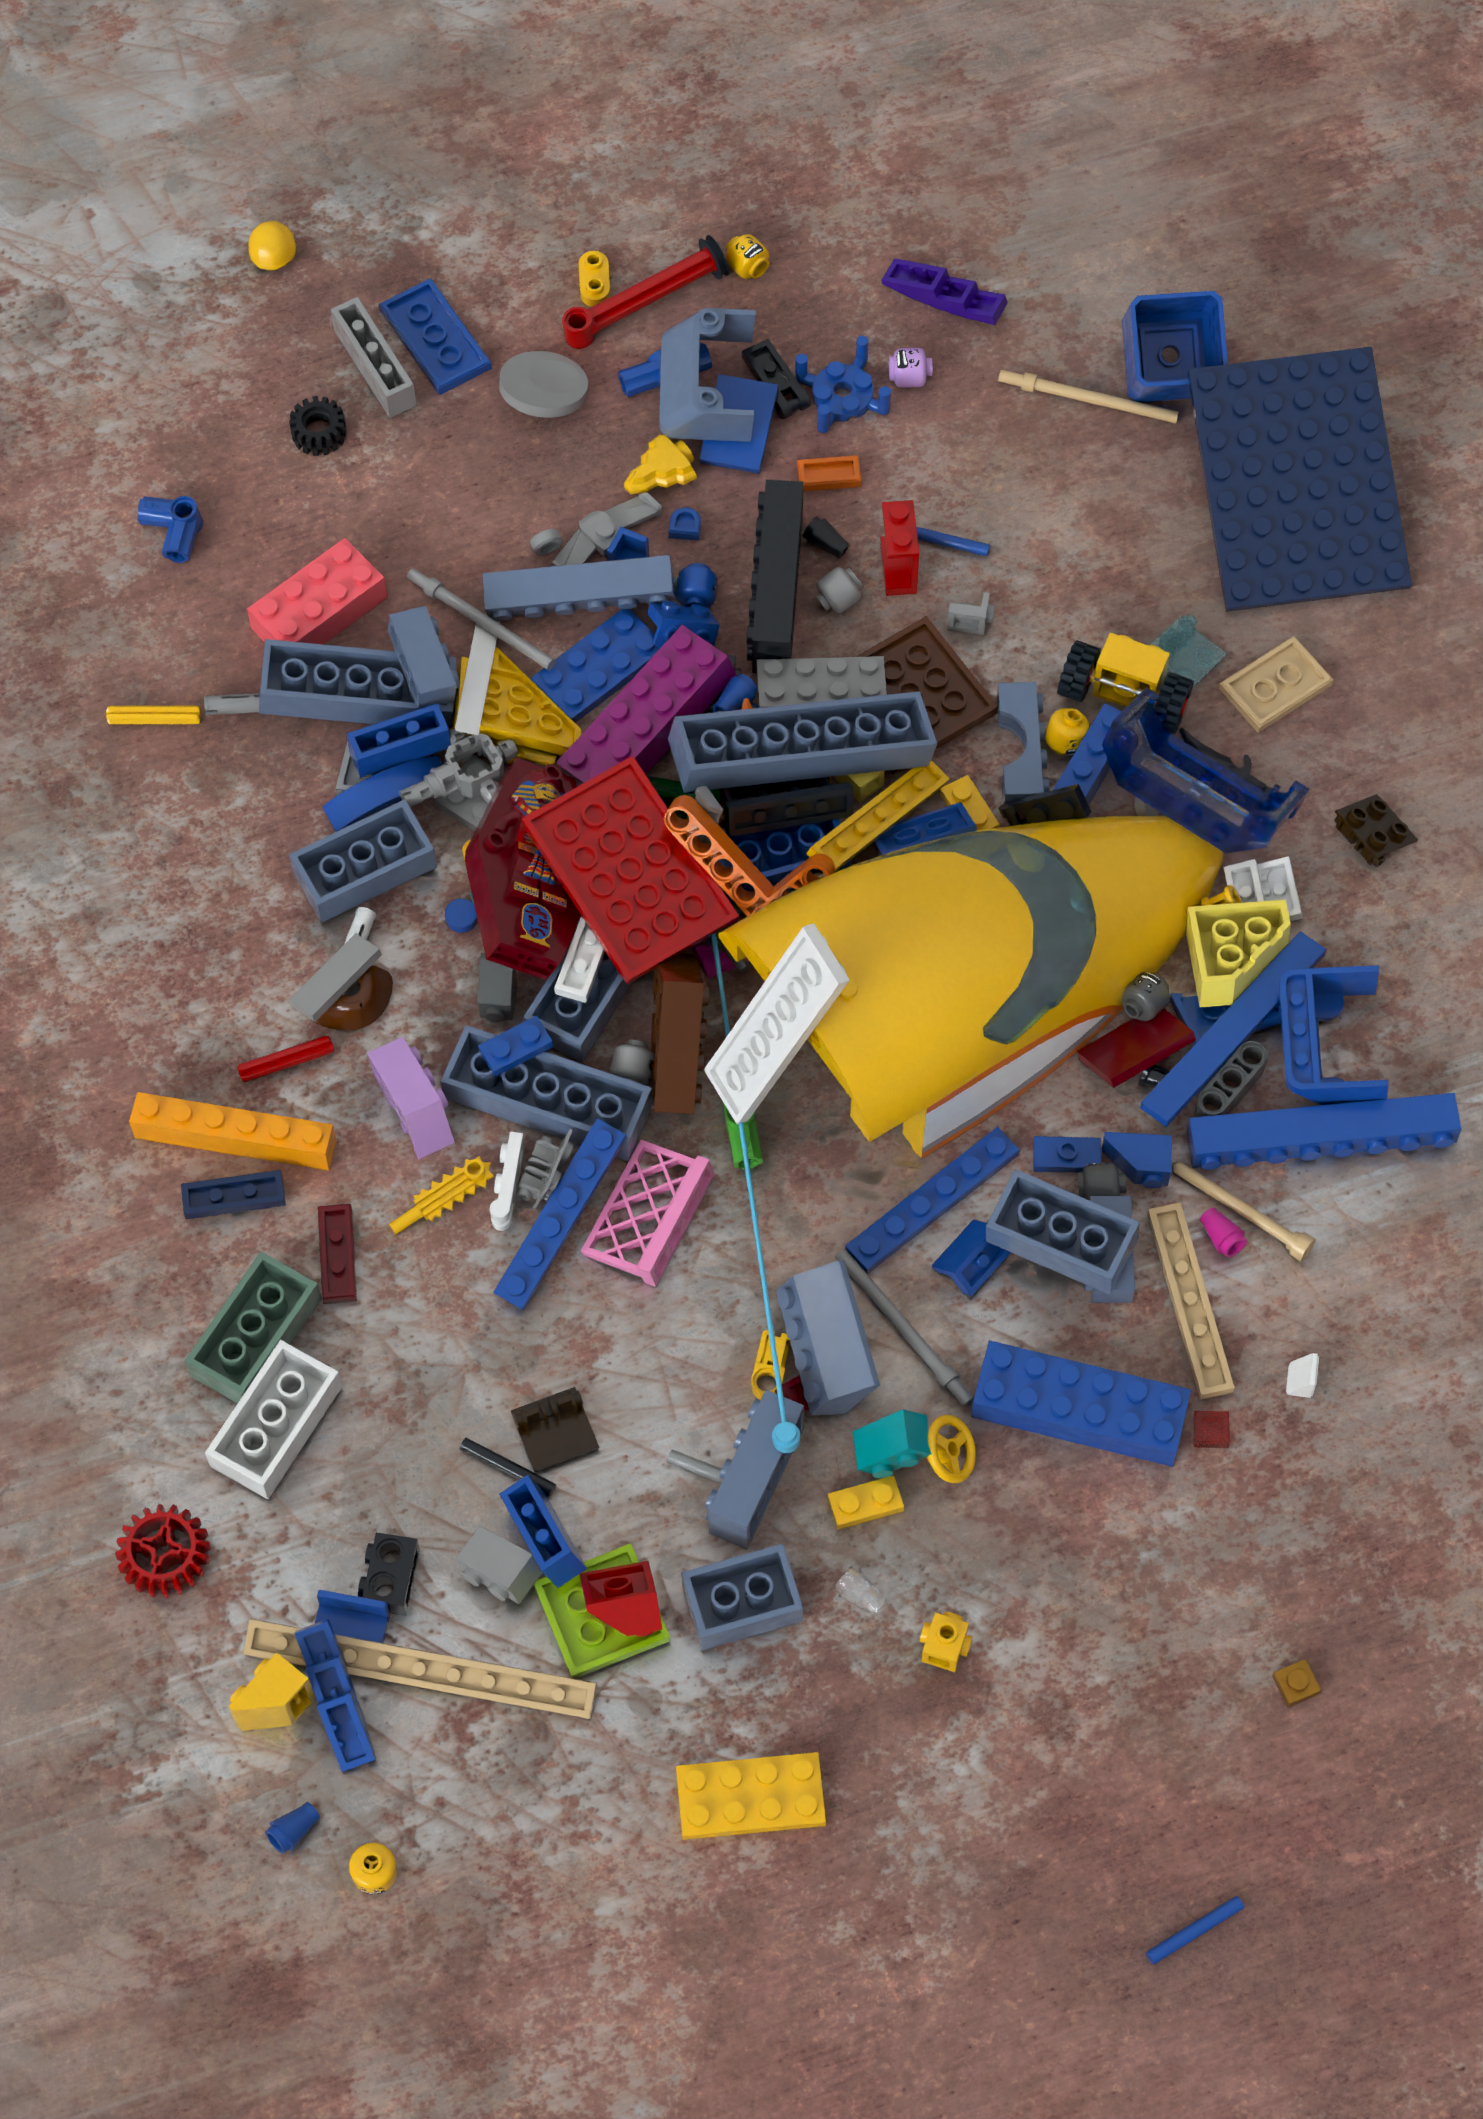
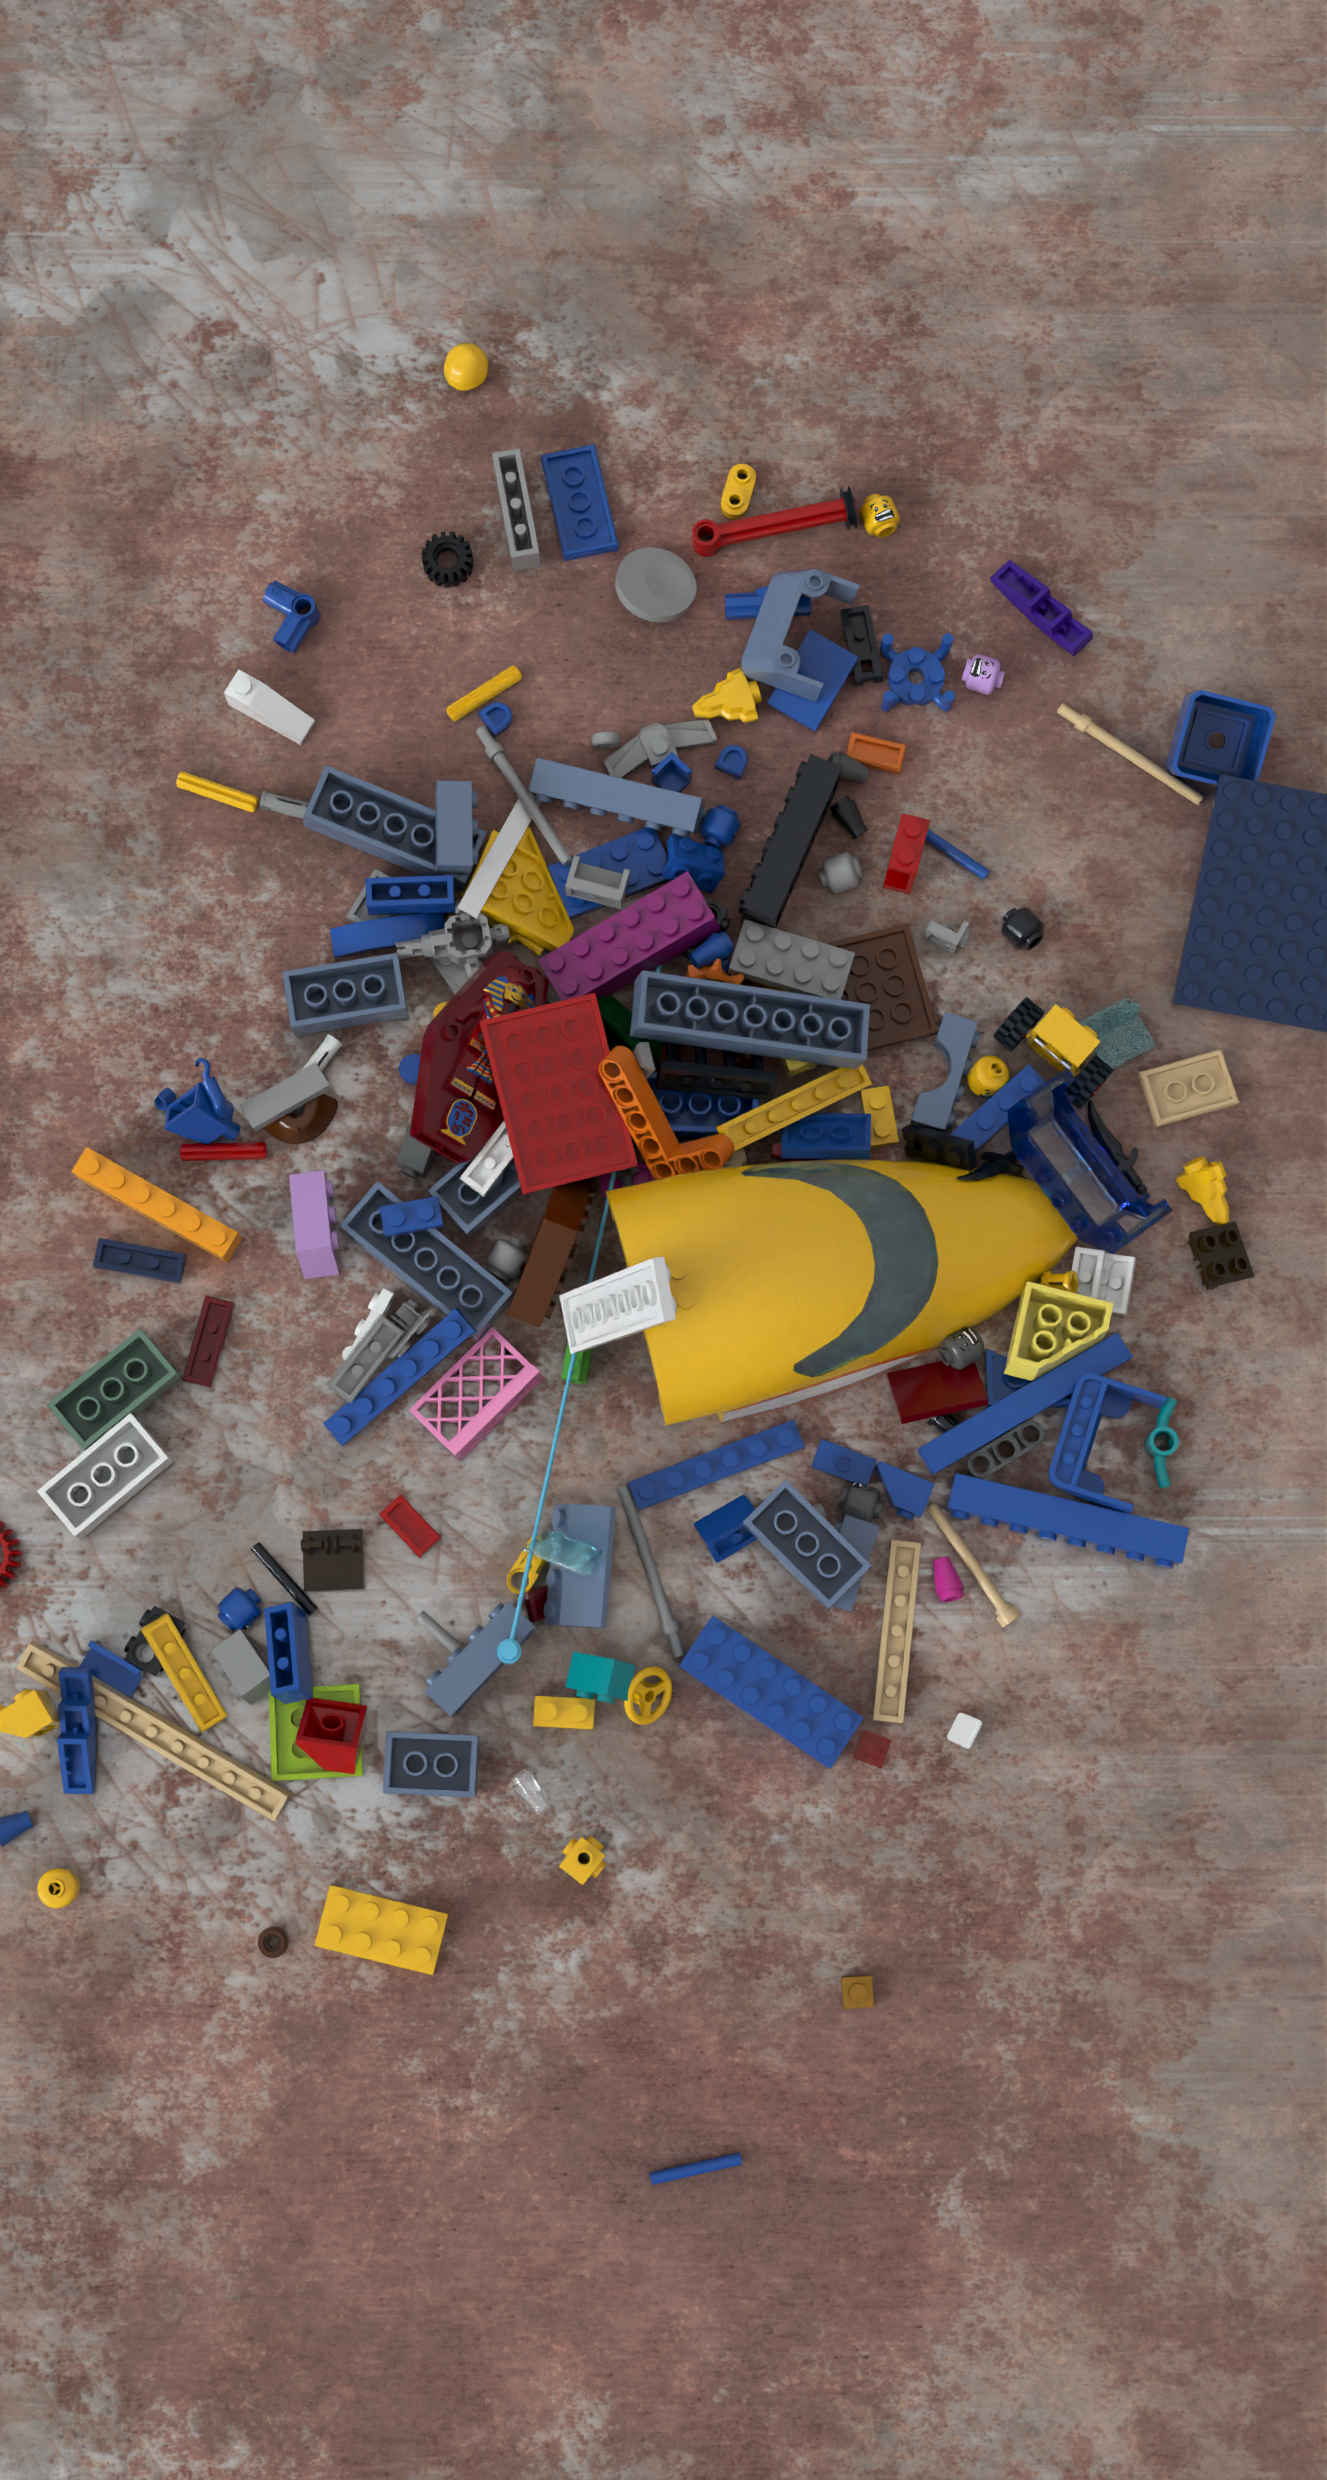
camera: 15 degrees right, 15 degrees up
coral brick [247,538,388,645] -> none
yellow piece [388,1156,494,1235] -> none
none -> yellow tile [140,1613,228,1732]
none -> blue torso [154,1058,240,1144]
none -> blue head [217,1587,262,1632]
none -> white slope [224,669,315,745]
none -> reddish brown plate [258,1926,289,1958]
none -> light grey tile [326,1314,405,1403]
none -> red plate [379,1494,441,1558]
none -> yellow axle [446,665,522,721]
none -> blue tile [478,702,512,737]
none -> clear light blue hinge [523,1530,602,1576]
none -> light grey panel [565,855,630,909]
none -> dark grey cone [827,751,869,784]
none -> black piece [956,1149,1025,1180]
none -> black head [1001,907,1044,950]
none -> teal piece [1144,1397,1179,1489]
none -> yellow rock [1175,1156,1229,1226]

